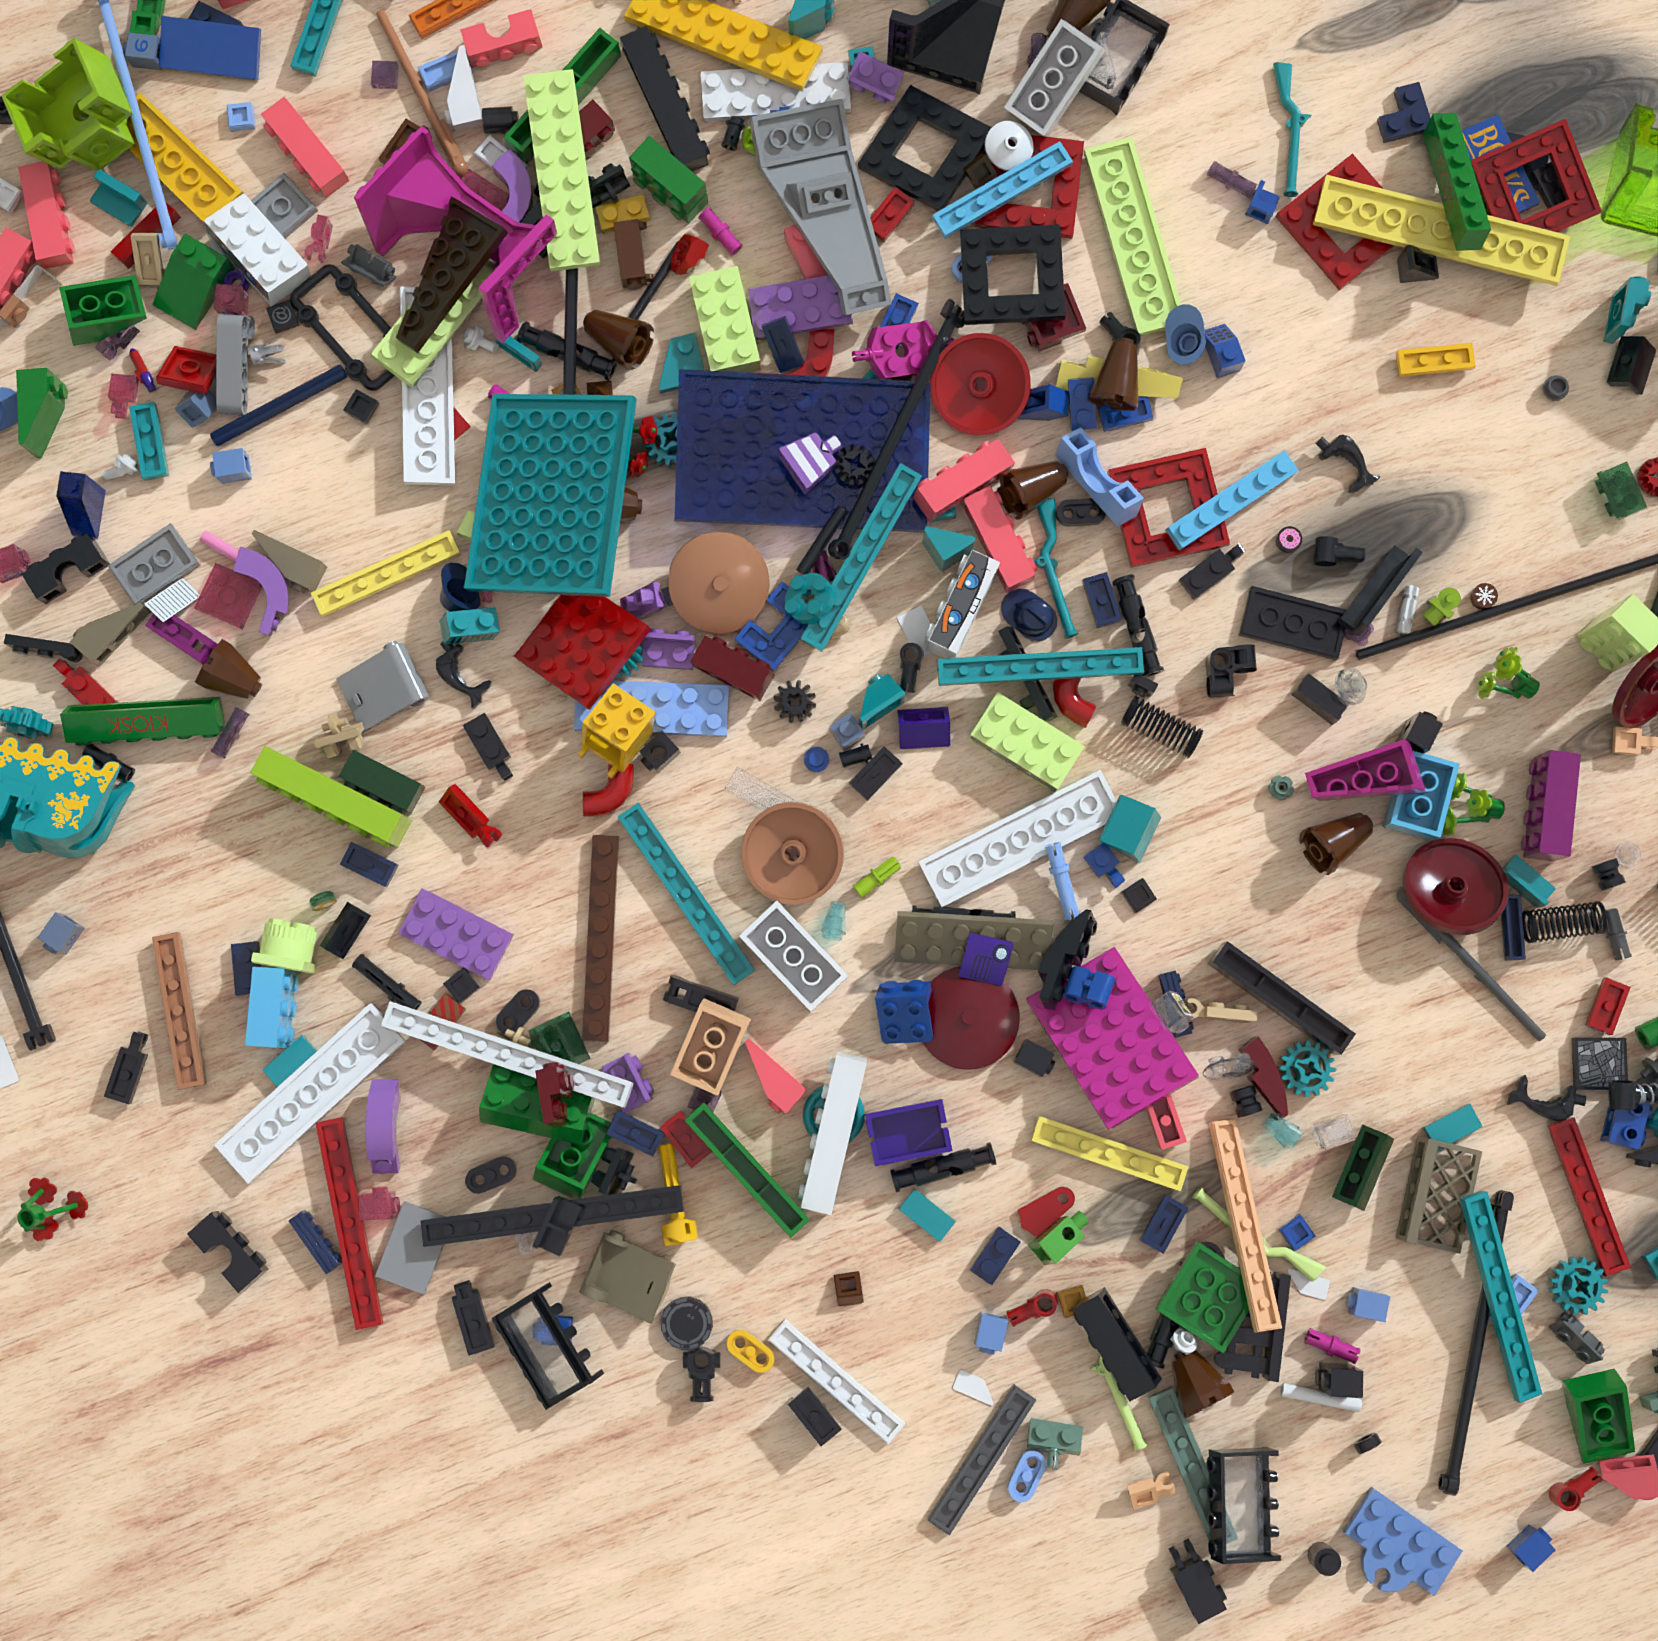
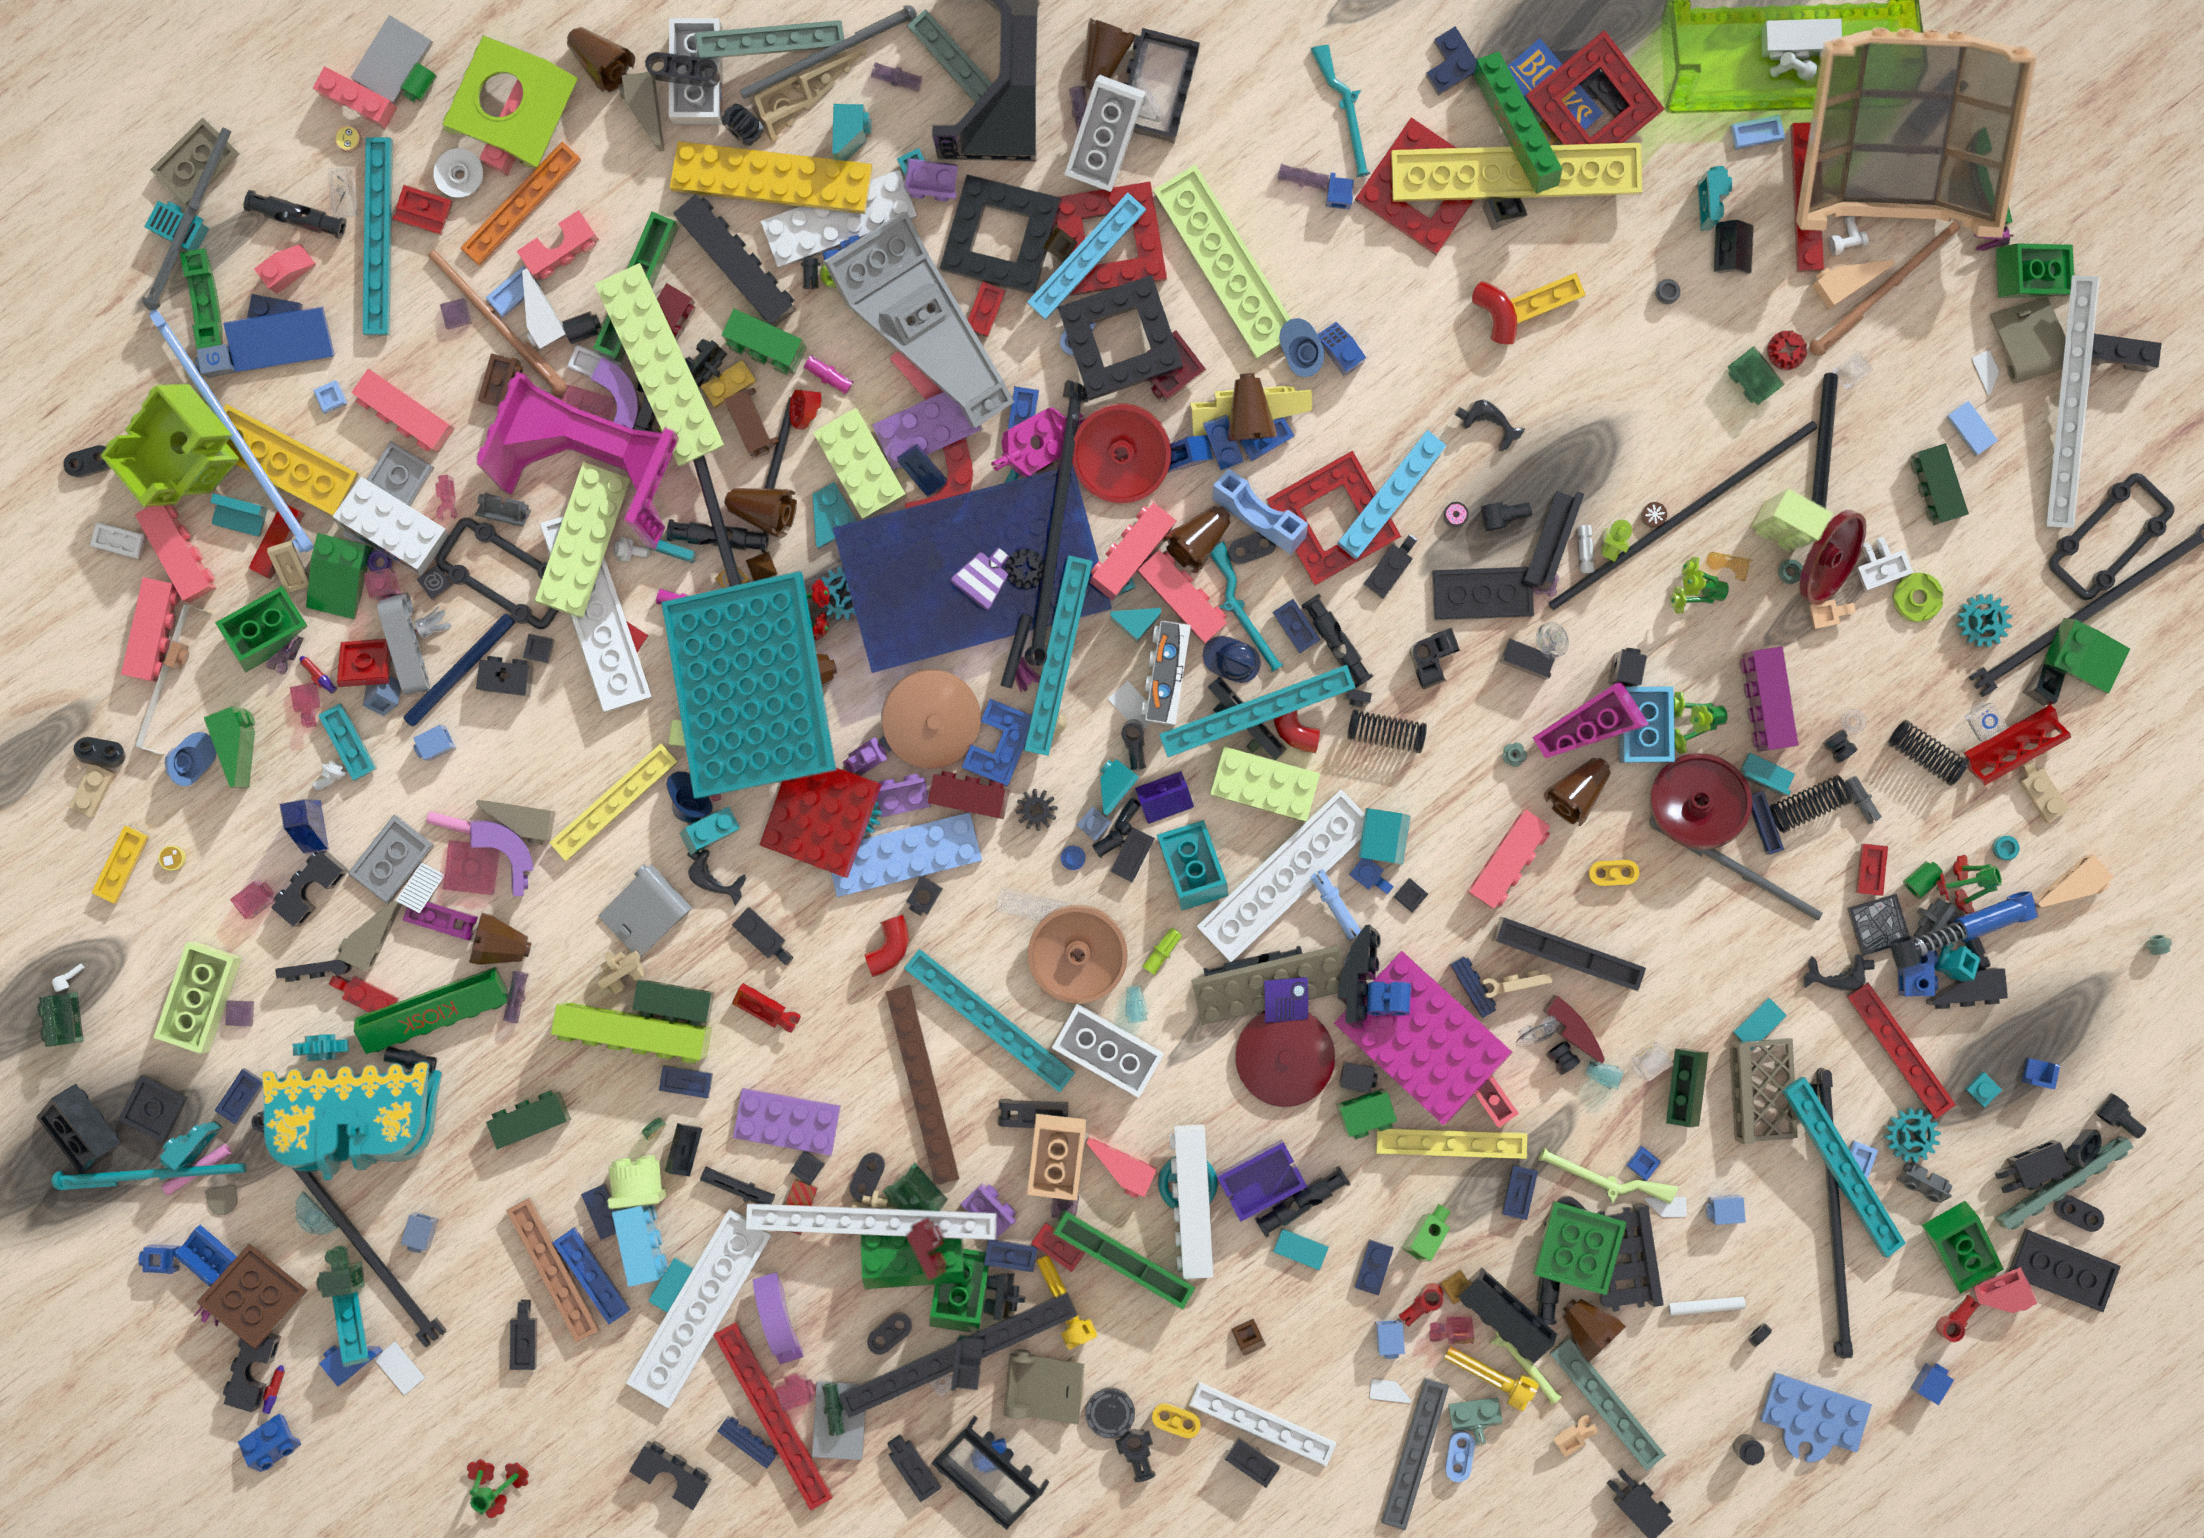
camera: 15 degrees left, 5 degrees up
dark brown wing [396,196,508,354] -> none
yellow container [577,683,656,779] -> none
teal plate [785,573,835,624] -> none
blue bracket [875,980,933,1044] -> none
white dish [985,121,1033,171] -> none
red piece [1018,1186,1075,1237] -> none
black pin [1099,312,1141,356] -> none
clear brick [1148,991,1195,1034] -> none
white plate [1170,1328,1197,1355] -> none
window [1206,1447,1281,1564] -> none
light nougat tile [1209,1119,1282,1333] -> none
teal gear [1277,1041,1336,1097] -> none
dark pink pin [1304,1328,1361,1364] -> none
black brick [1315,1362,1363,1398] -> none
none -> black brick [476,656,534,696]
none -> dark green brick [486,1090,571,1150]
none -> blue plate [553,1227,631,1325]
none -> clear green pin [822,1382,845,1436]
none -> black arm [1114,798,1141,835]
none -> teal slope [1157,820,1229,911]
none -> green brick [1336,1089,1397,1139]
none -> clear pink plate [1429,1317,1474,1344]
none -> yellow piece [1444,1345,1539,1411]
none -> coral brick [1467,809,1550,909]
none -> red cylinder [1472,281,1517,345]
none -> yellow plate [1588,860,1639,886]
none -> clear yellow piece [1706,552,1753,581]
none -> sand green plate [1778,559,1803,584]

